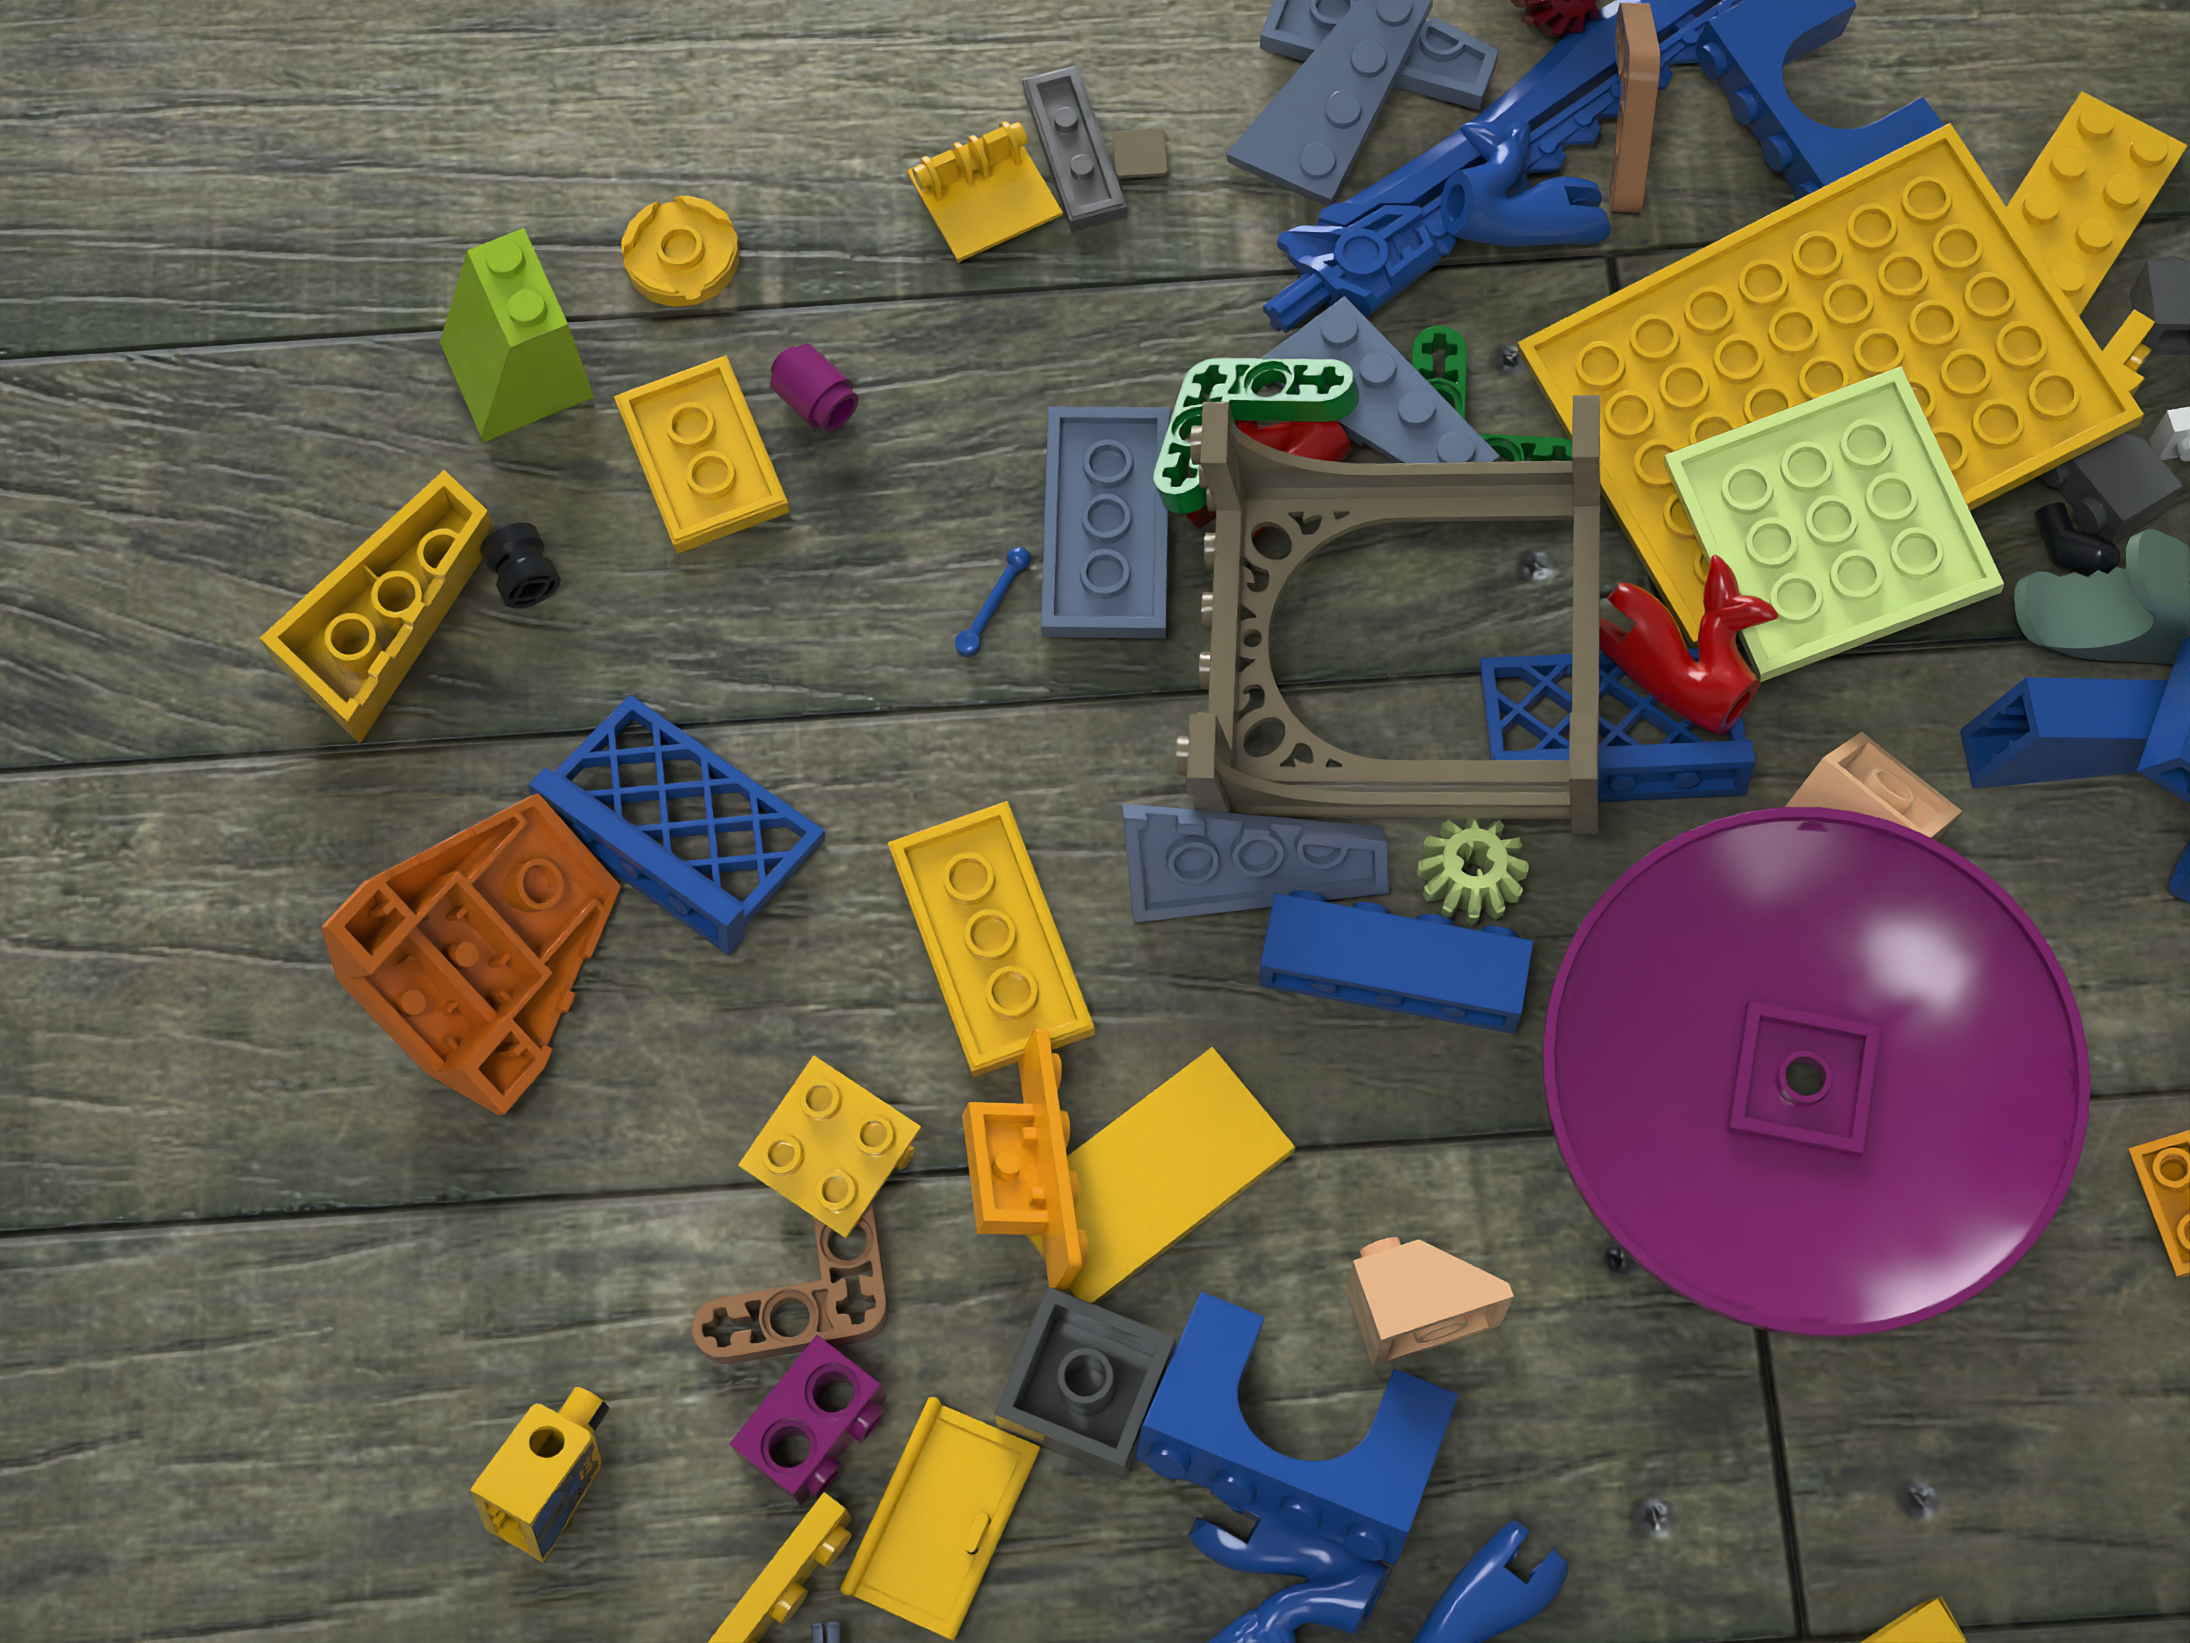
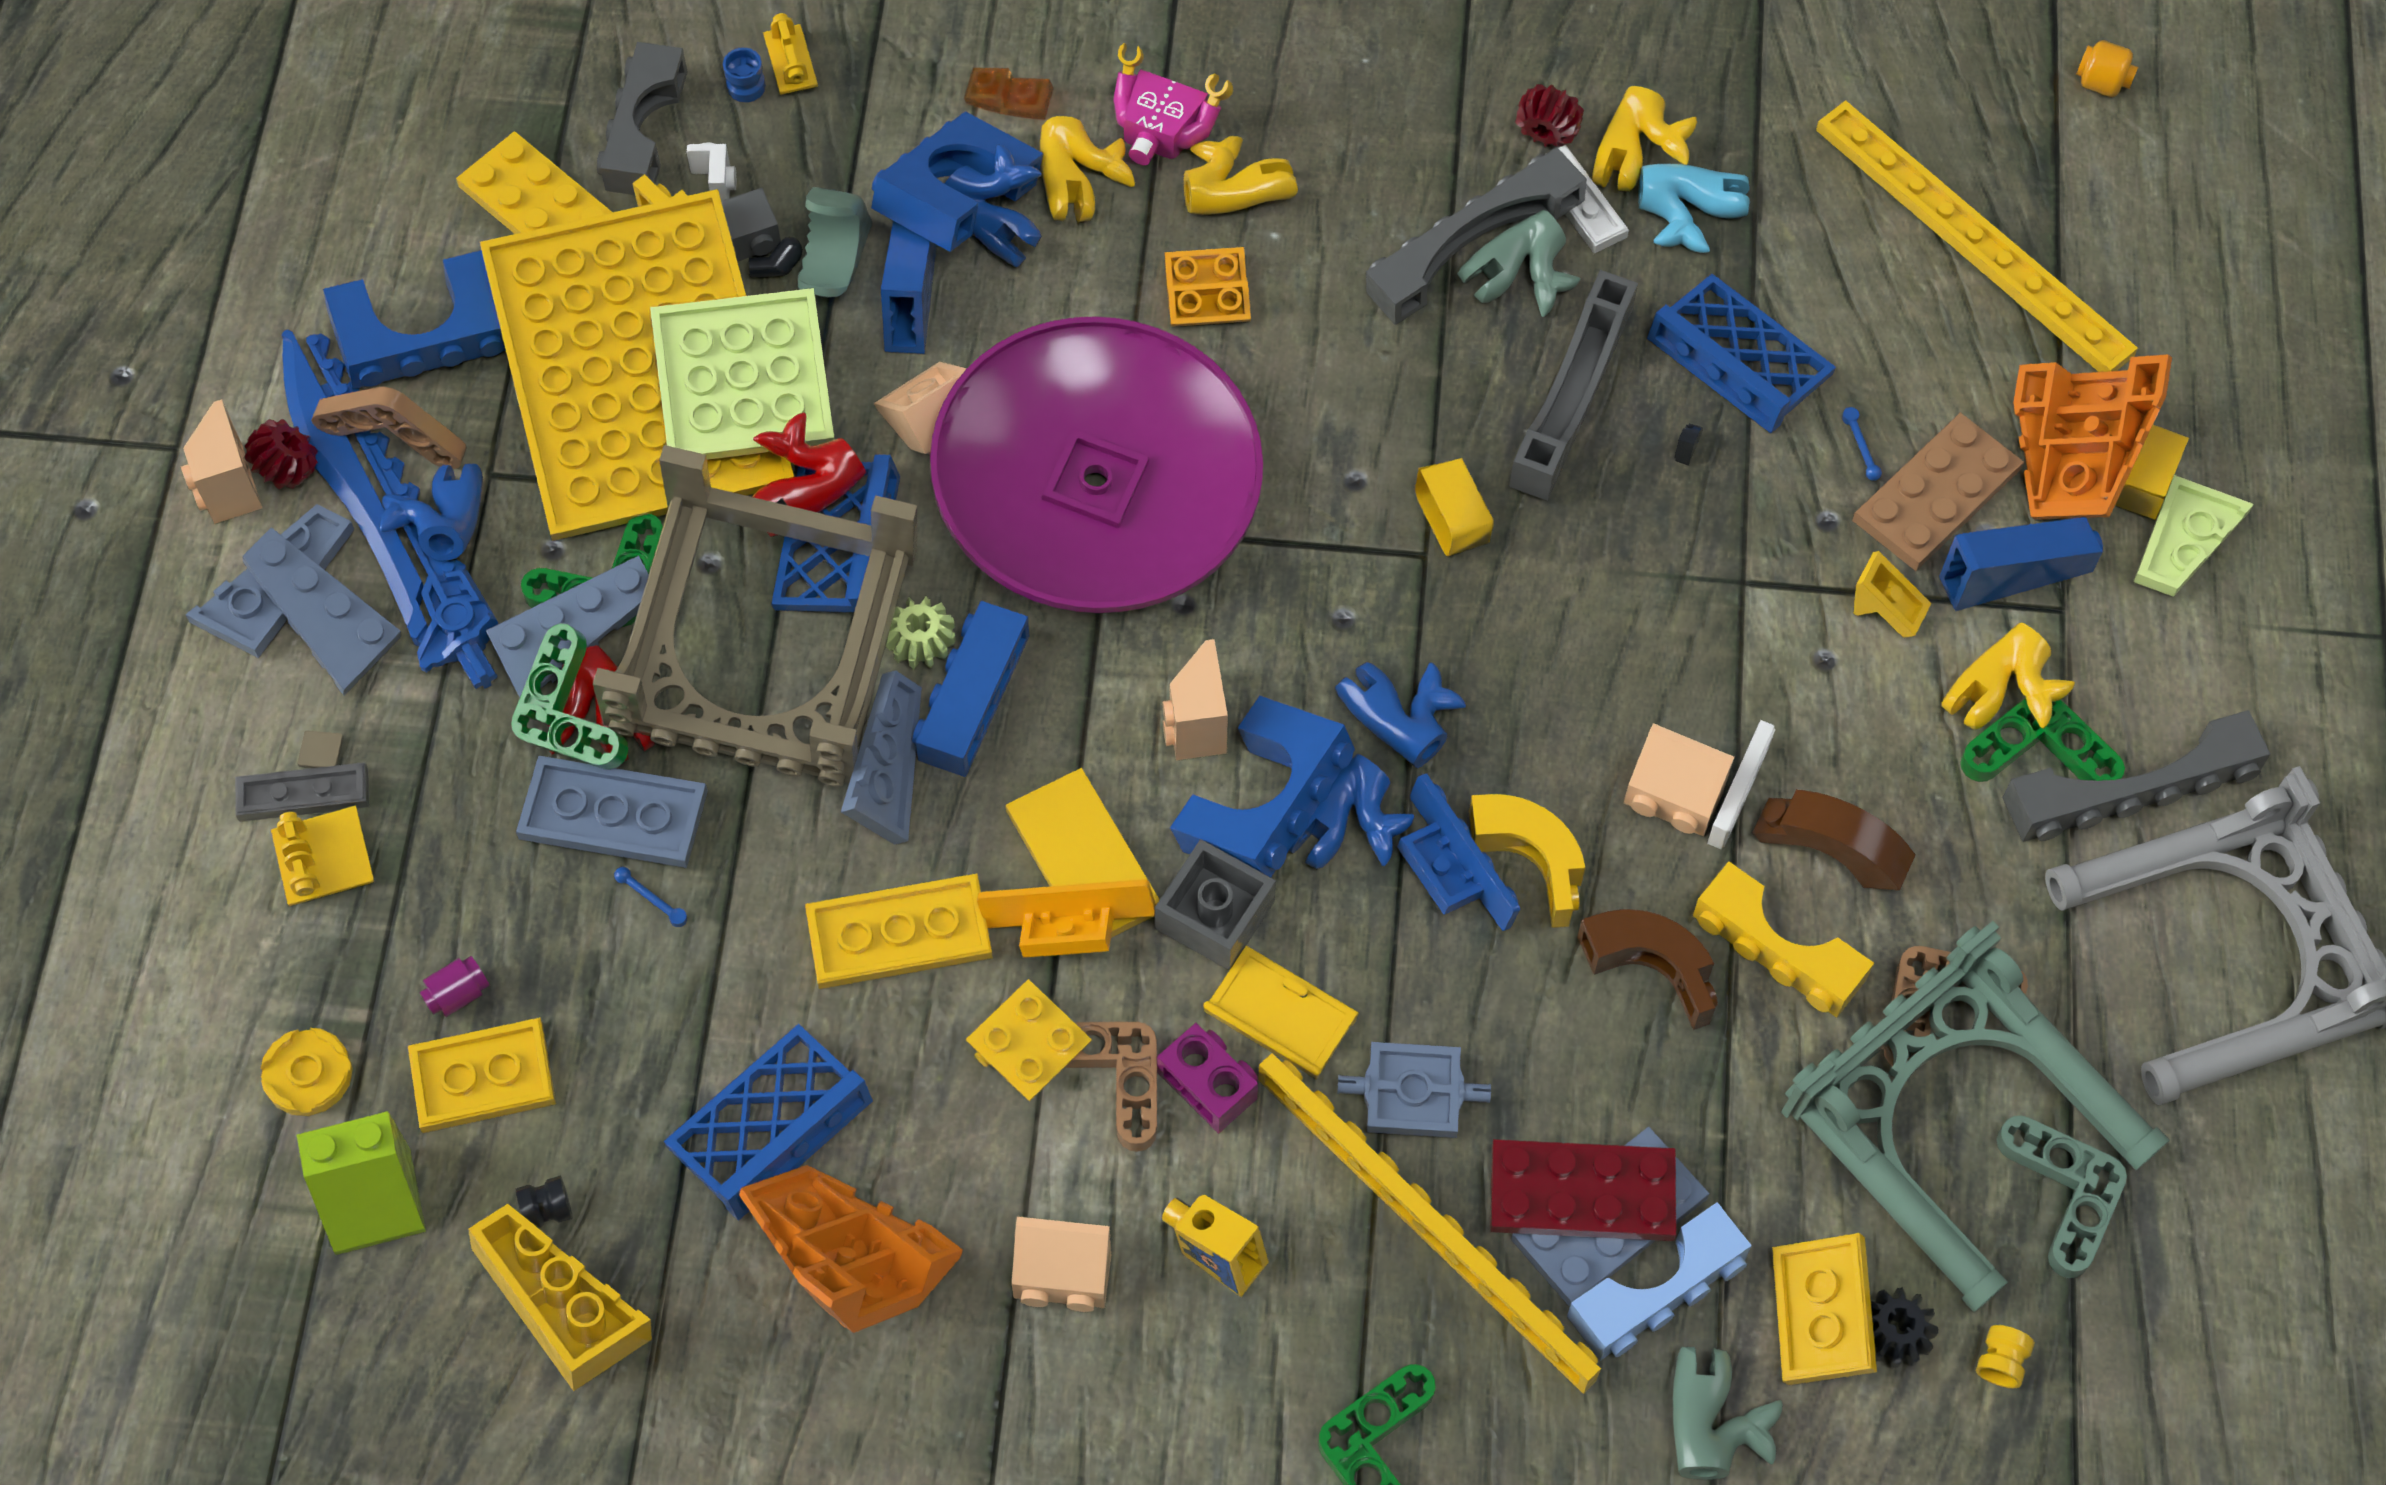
camera: 85 degrees left, 5 degrees down
none -> light nougat slope [1012,1217,1111,1312]

